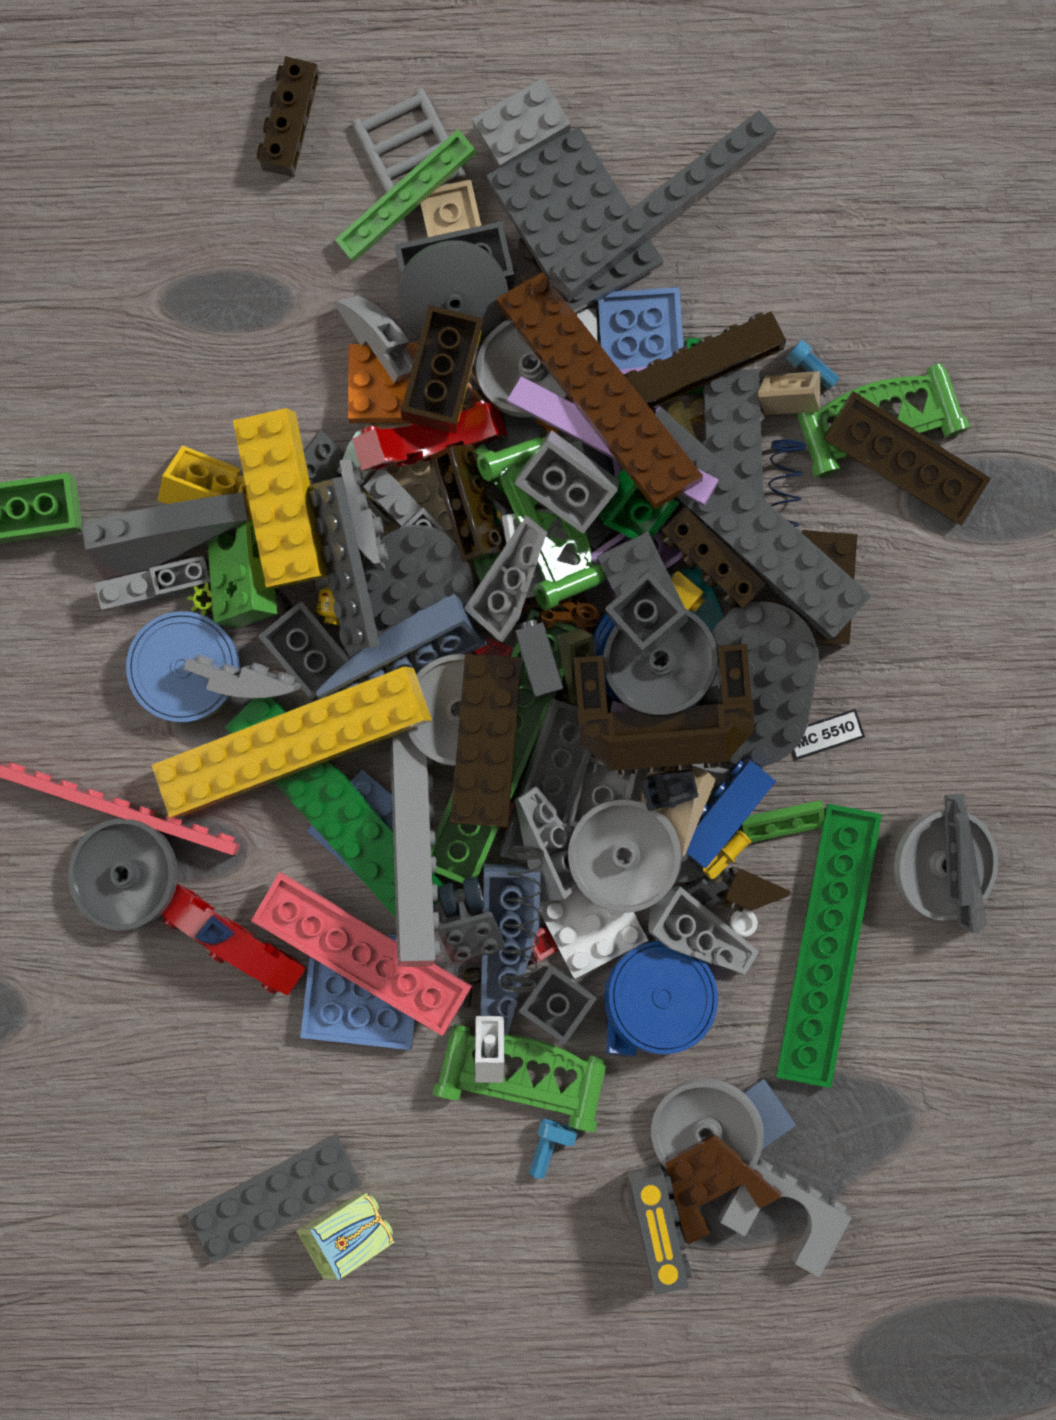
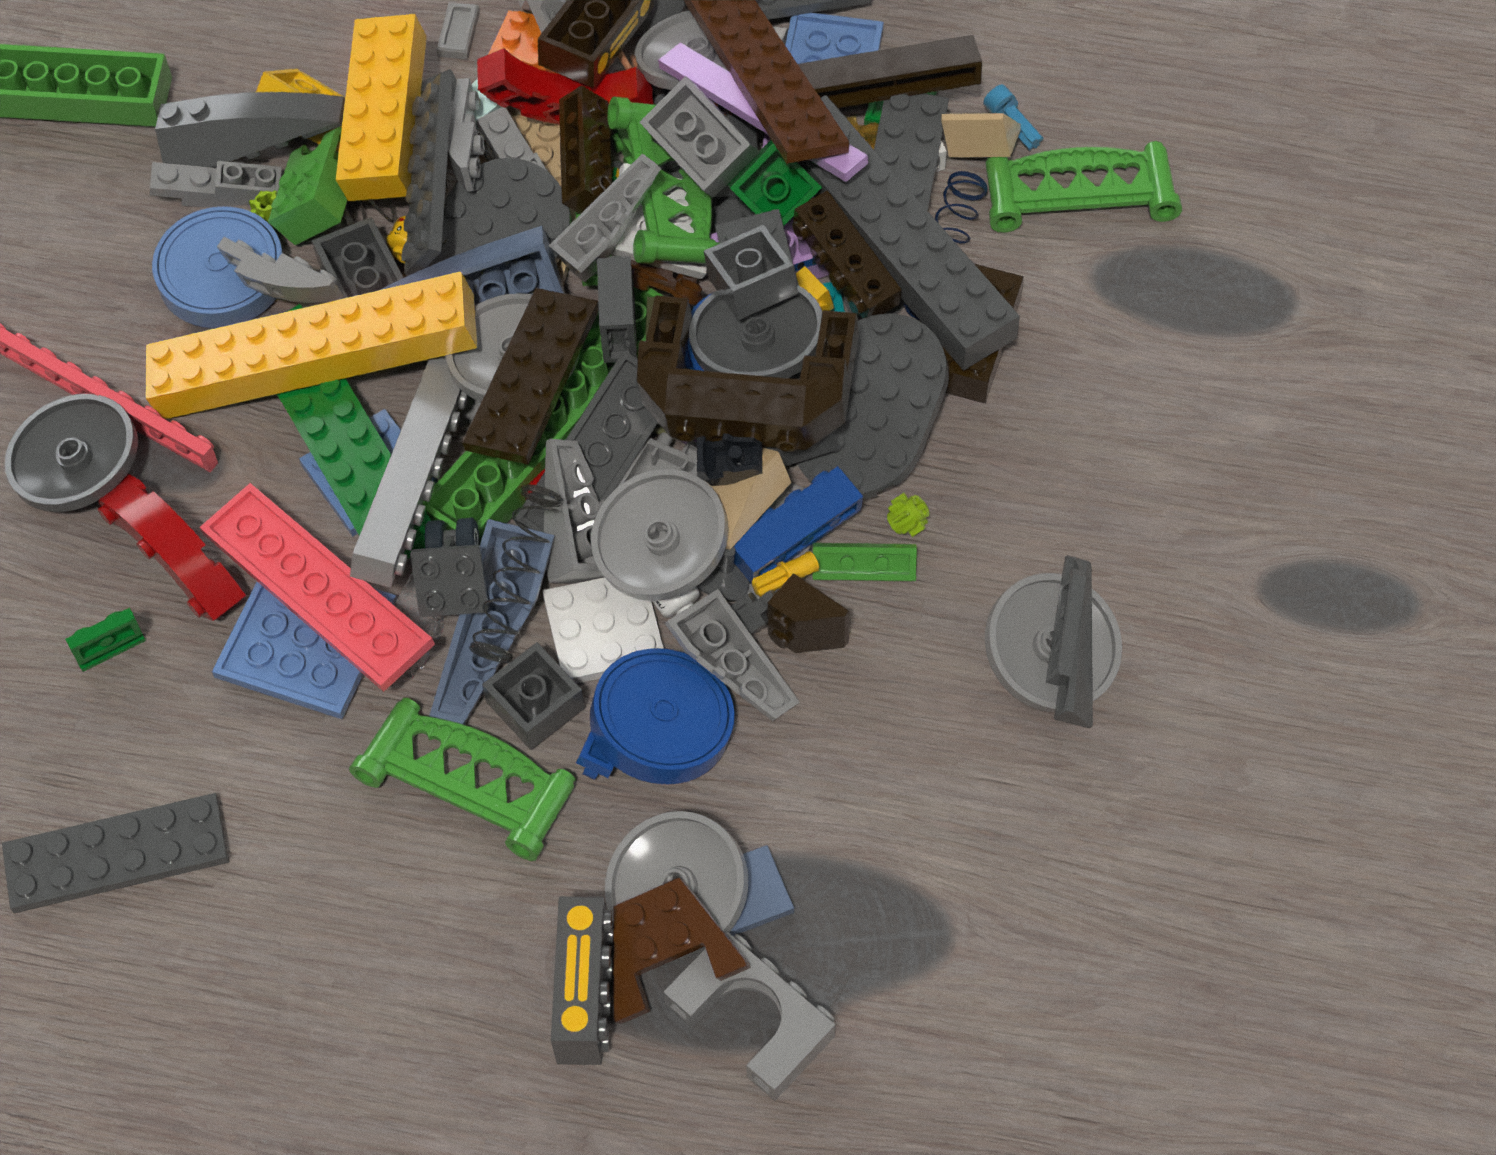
camera: 20 degrees right, 25 degrees down
dark blue tile [194,915,235,944] -> none
yellowish green slope [296,1193,394,1280] -> none
dark brown hand [464,967,481,1007] -> none
white slope [475,1016,504,1083] -> none
red slope [528,925,559,965] -> none
dark azure piece [528,1119,578,1179] -> none
white tile [729,909,758,937] -> none
green plate [775,803,882,1088] -> none
sticker [792,709,865,760] -> none
dark brown plate [822,391,991,526] -> none
none -> green plate [65,607,146,672]
none -> light grey tile [436,2,480,60]
none -> lime gear [887,493,929,537]

